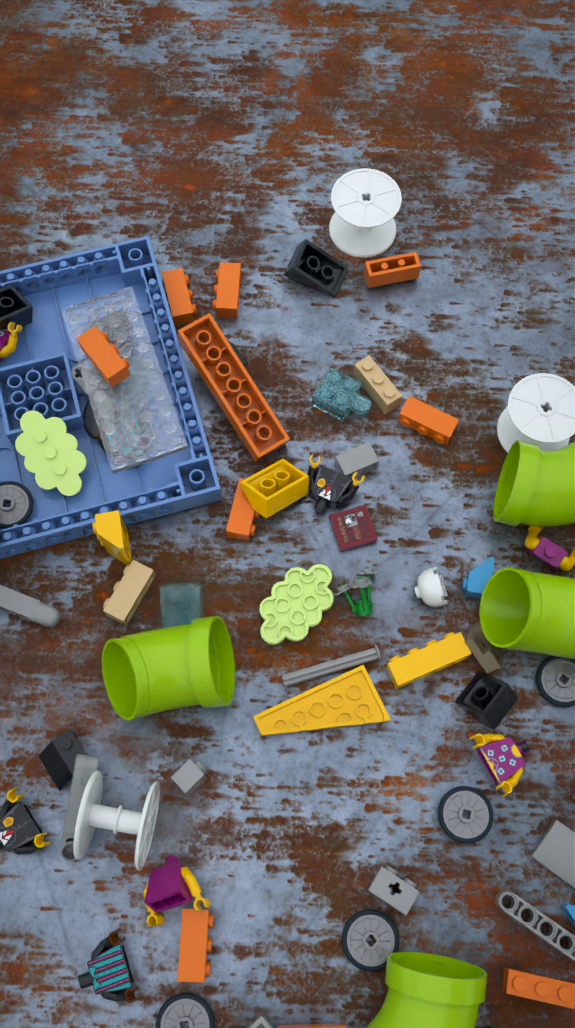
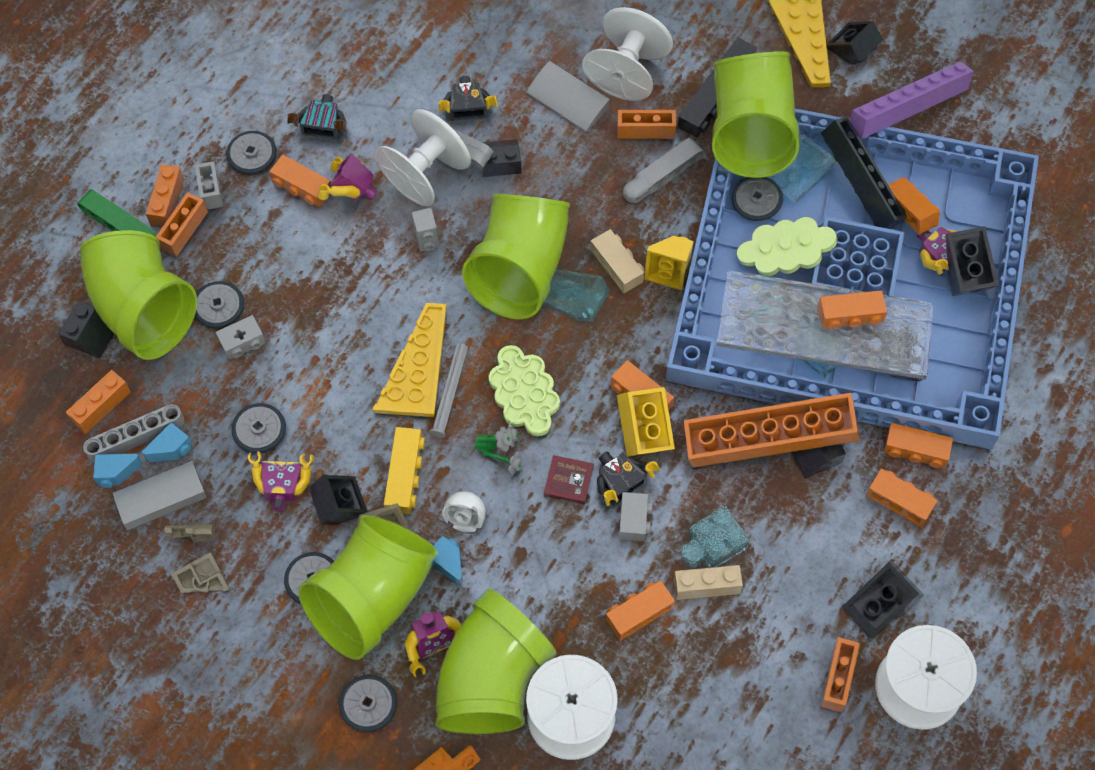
camera: 120 degrees right, 5 degrees down
none -> dark azure slope [142,423,193,462]

